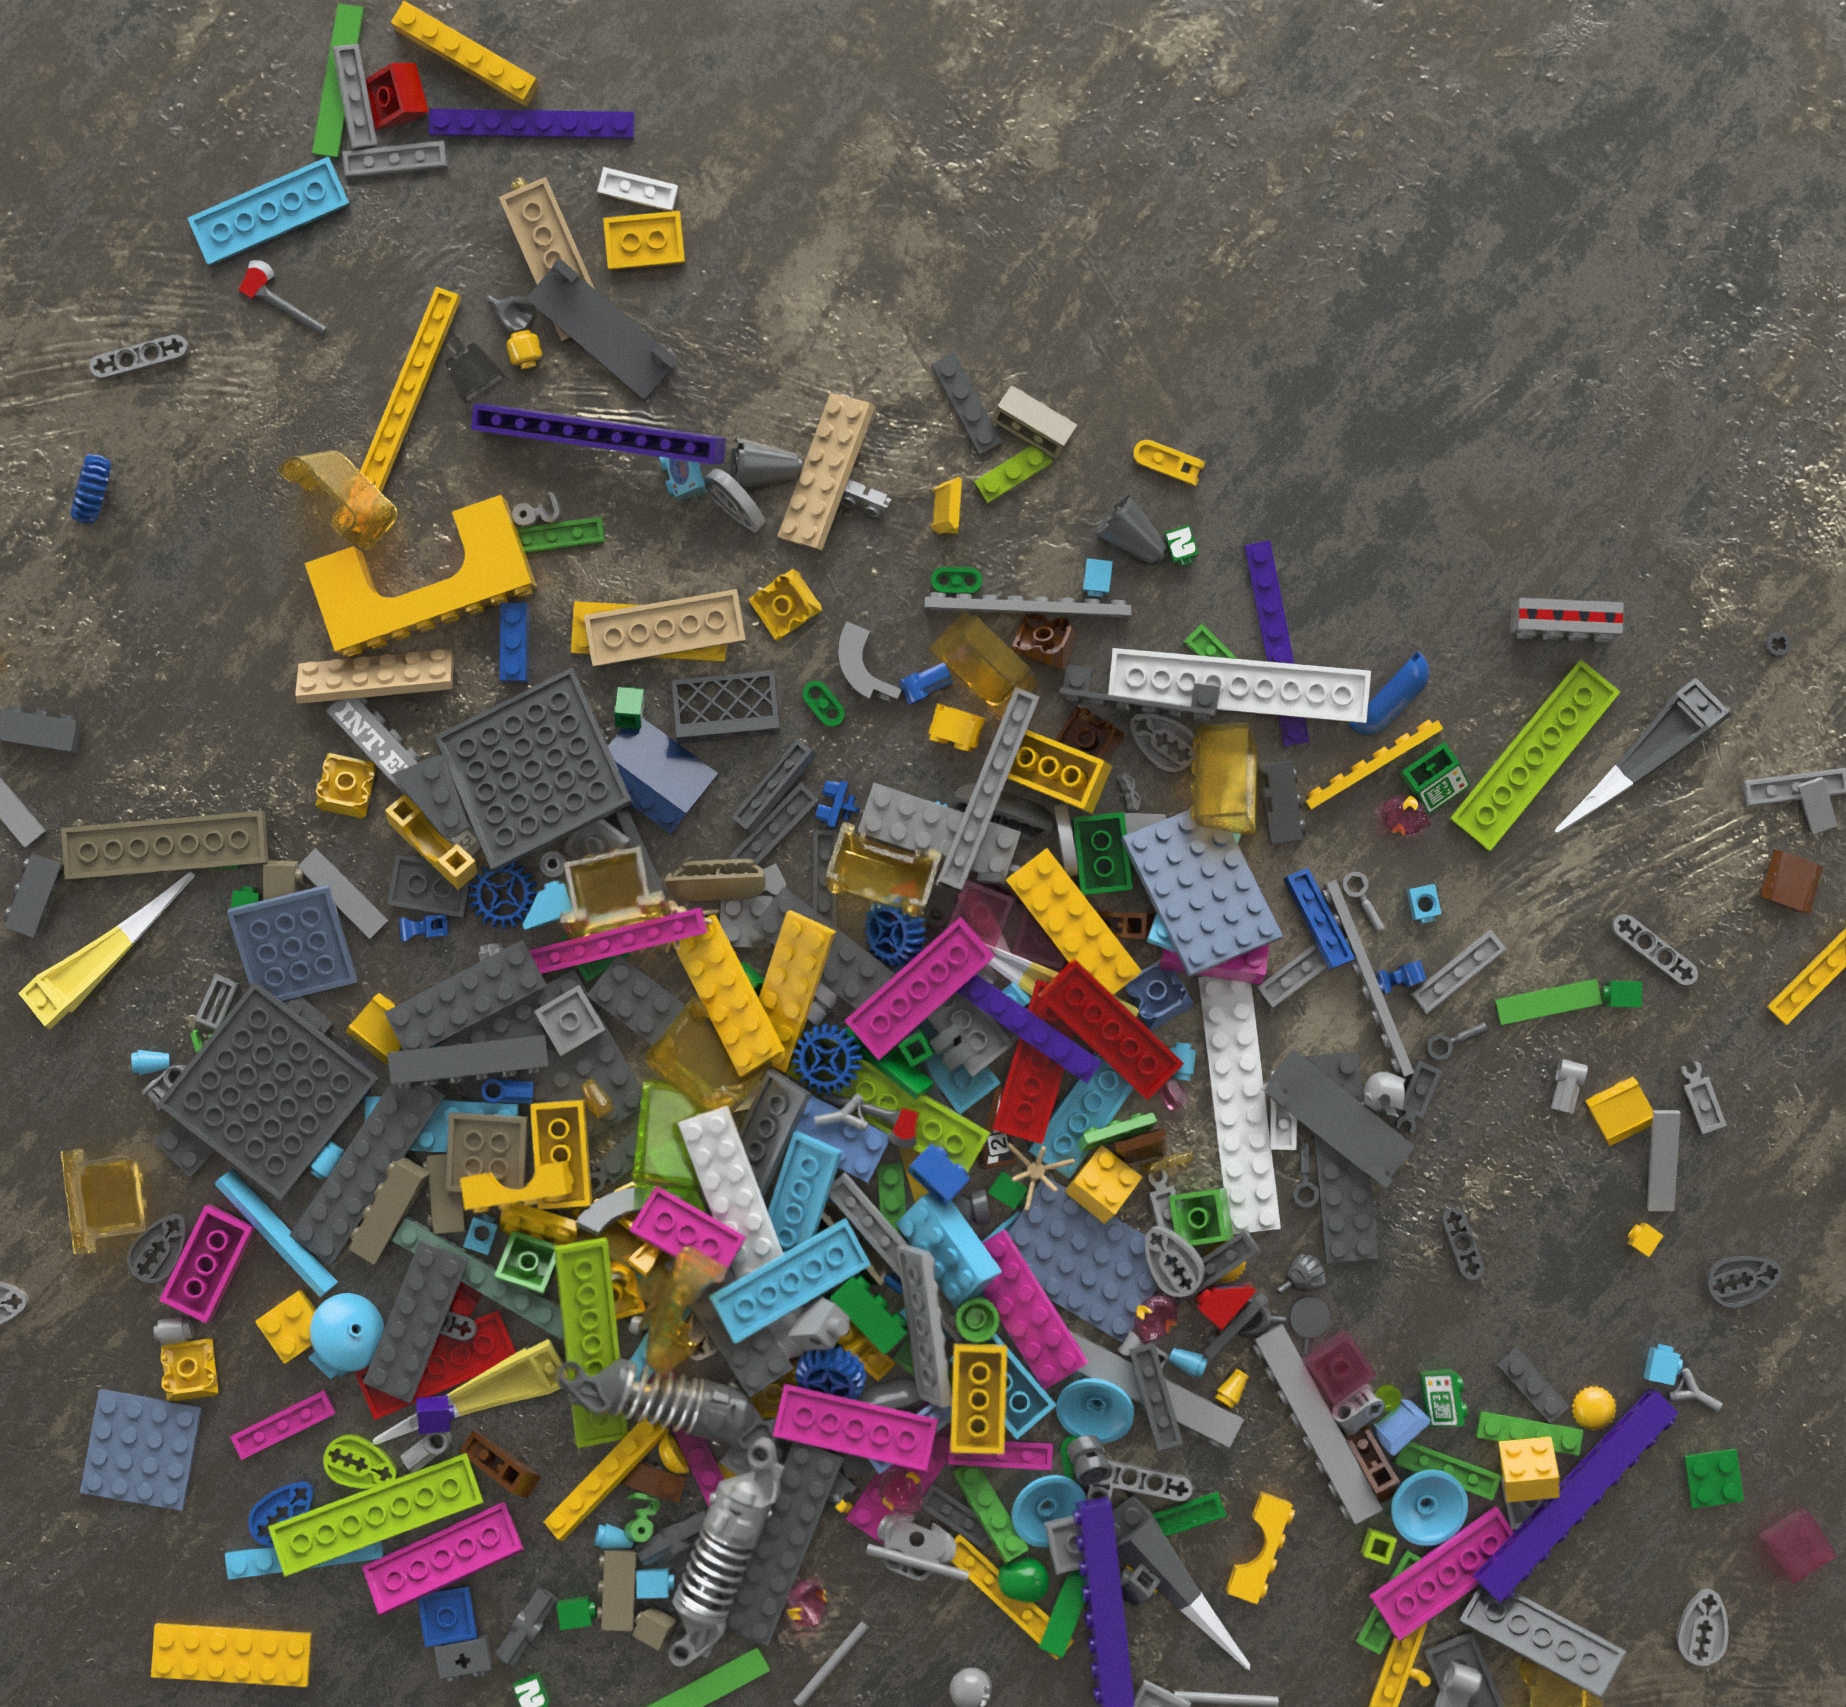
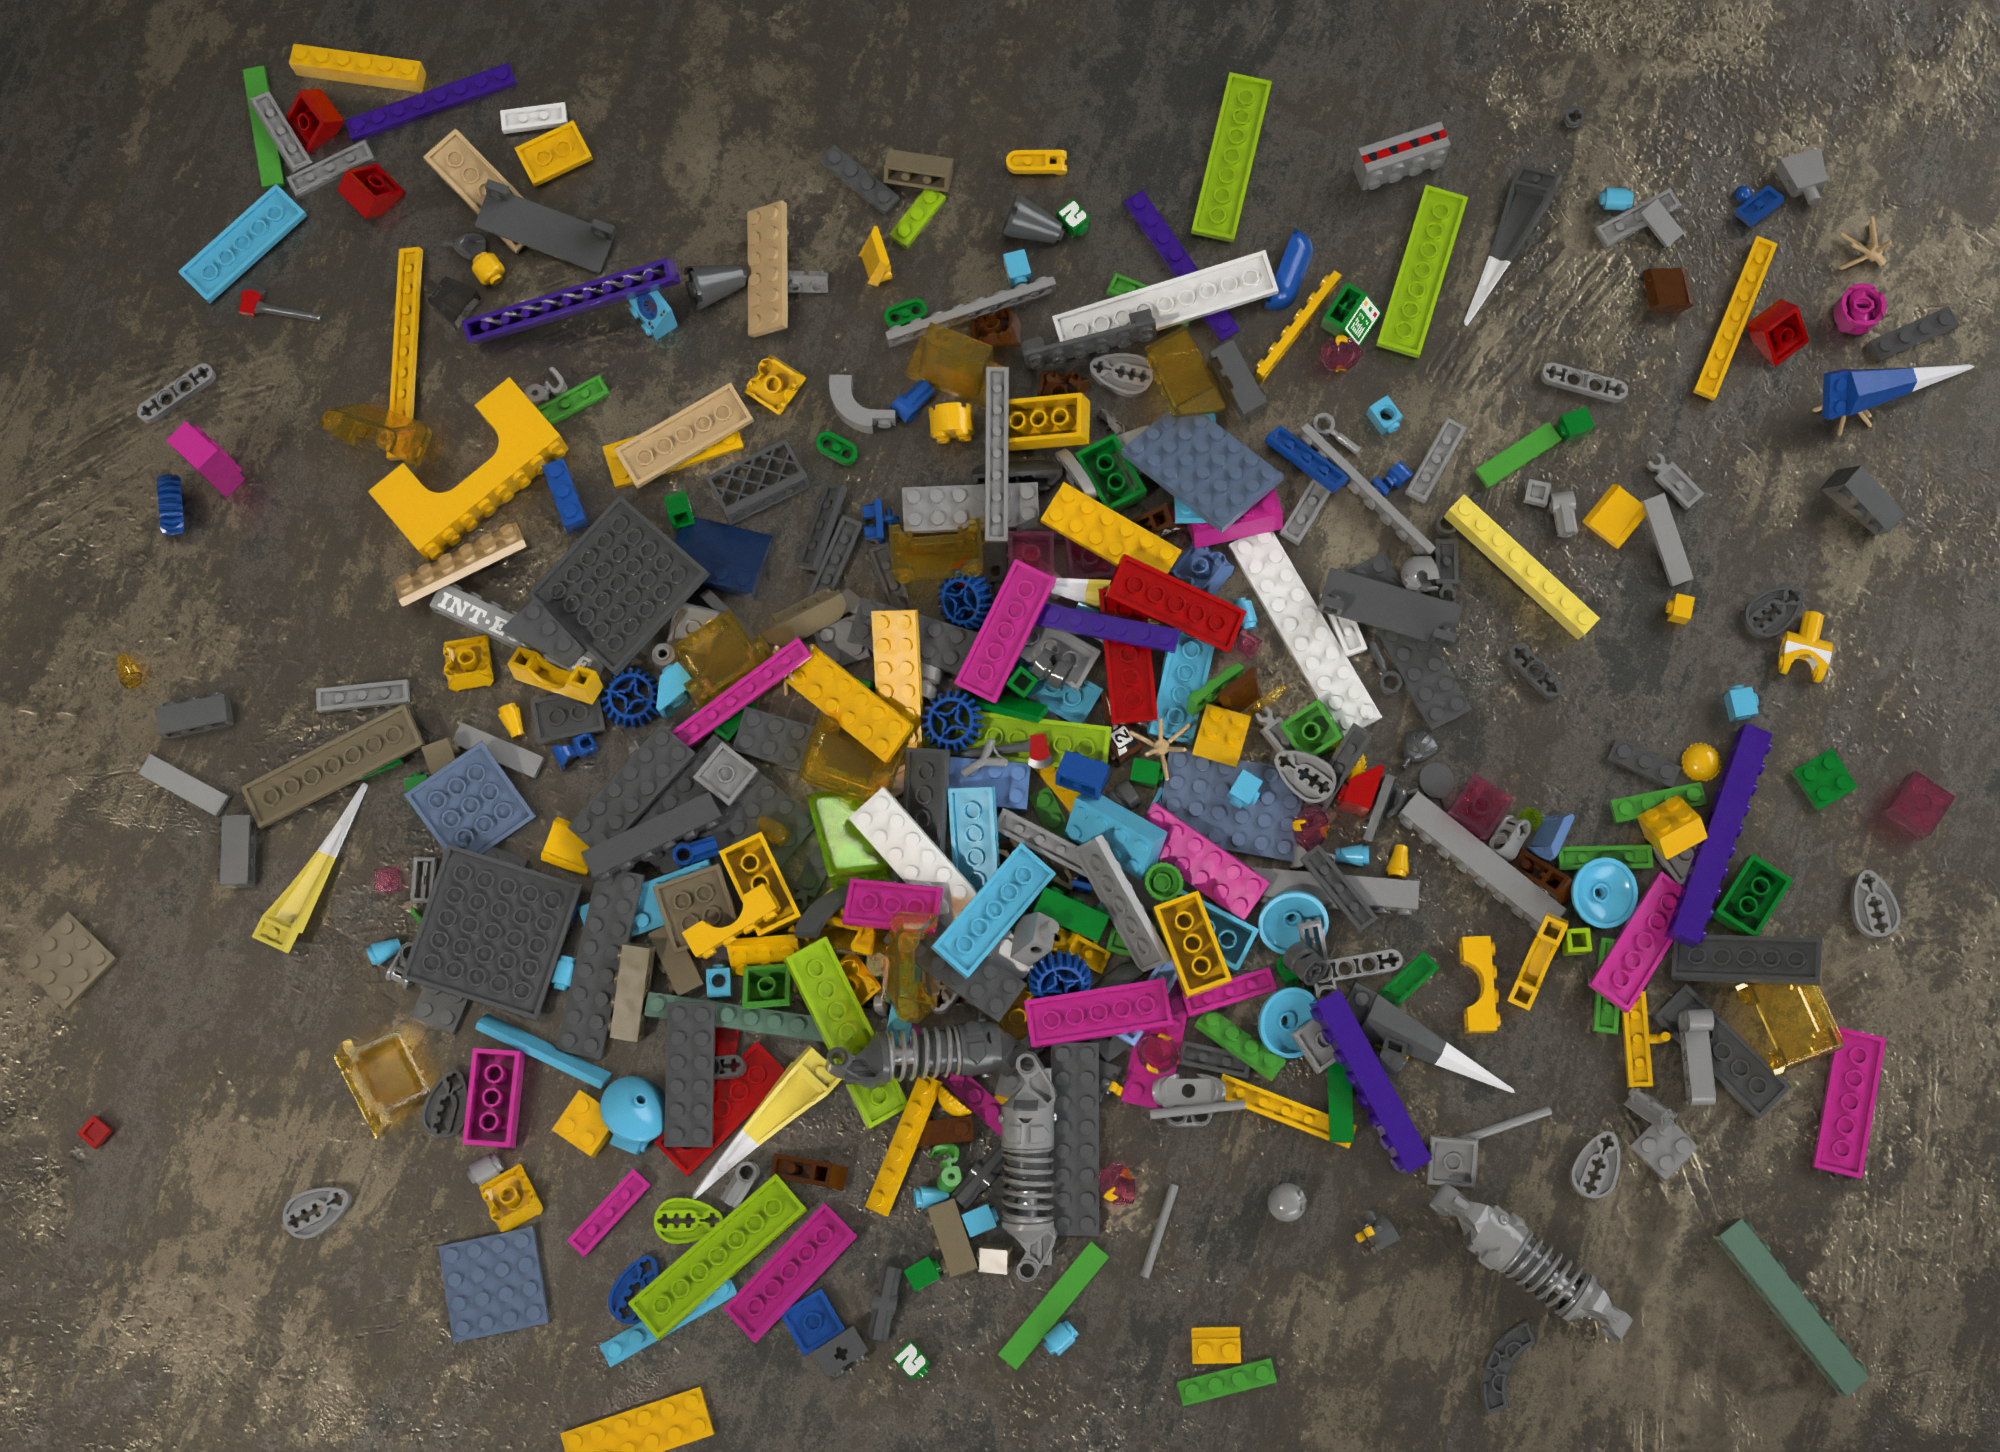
camera: 20 degrees left, 10 degrees down
dark purple brick [416,1395,455,1434] -> none
light grey piece [703,469,766,532] -> none
green hat [998,1557,1049,1603] -> none
slope [1419,1368,1468,1427] -> none
light grey piece [1668,1368,1722,1412] -> none
none -> dark pink brick [166,421,245,498]
none -> light grey plate [316,679,410,713]
none -> red slope [337,163,406,219]
none -> clear pink plate [374,868,400,894]
none -> yellow cone [498,702,524,738]
none -> lime plate [1191,72,1272,243]
none -> medium azure brick [1226,769,1263,809]
none -> light grey tile [1297,917,1329,961]
none -> light yellow brick [1444,494,1600,640]
none -> yellow arch [1507,911,1569,1011]
none -> light grey plate [1523,479,1551,507]
none -> medium azure brick [1599,187,1633,211]
none -> green brick [1712,854,1793,936]
none -> yellow connector [1778,611,1833,683]

